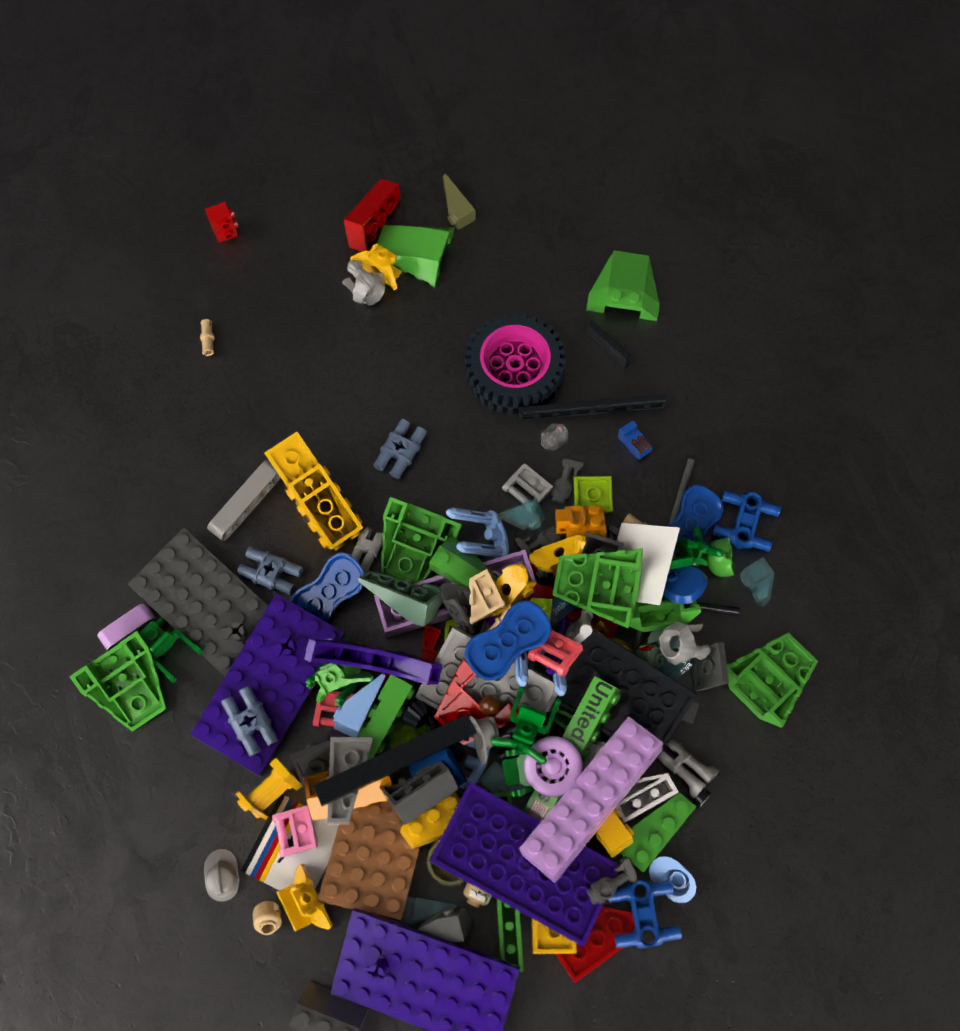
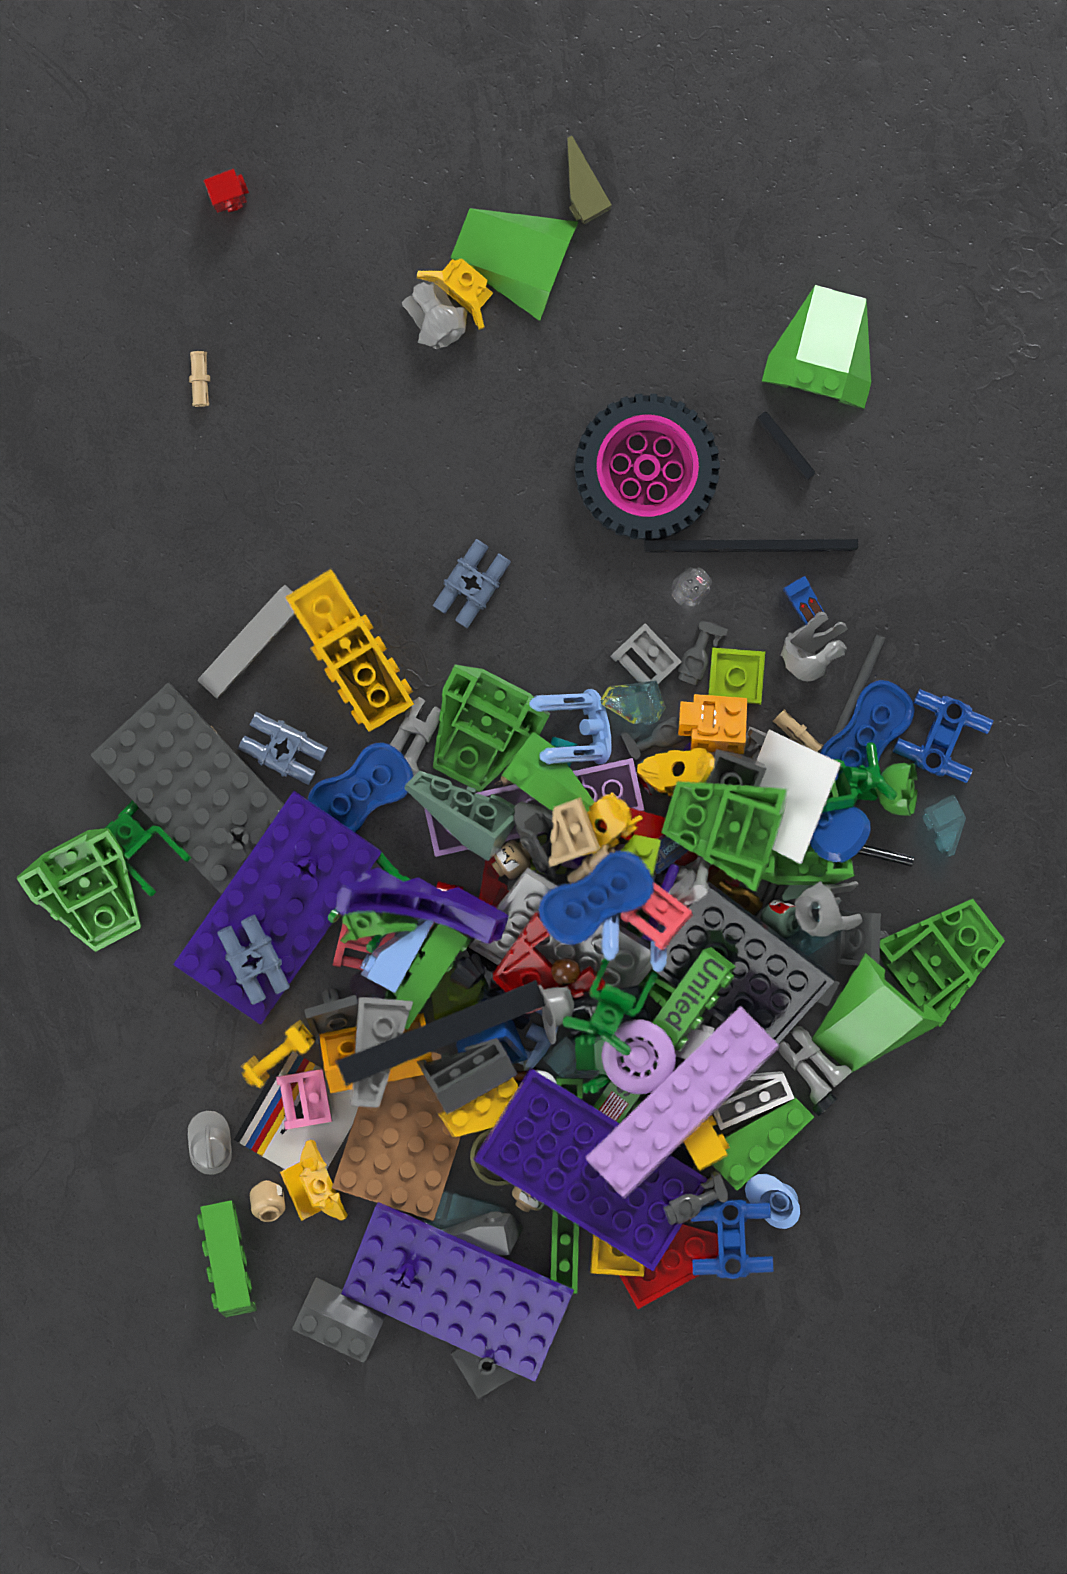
camera: 10 degrees right, 20 degrees up
lavender beam [97,603,157,651] -> none
red wedge [344,179,401,252] -> none
none -> bright green wedge [197,1200,257,1317]
none -> tan head [492,840,532,879]
none -> light grey piece [780,612,848,682]
none -> bright green wedge [812,953,944,1073]

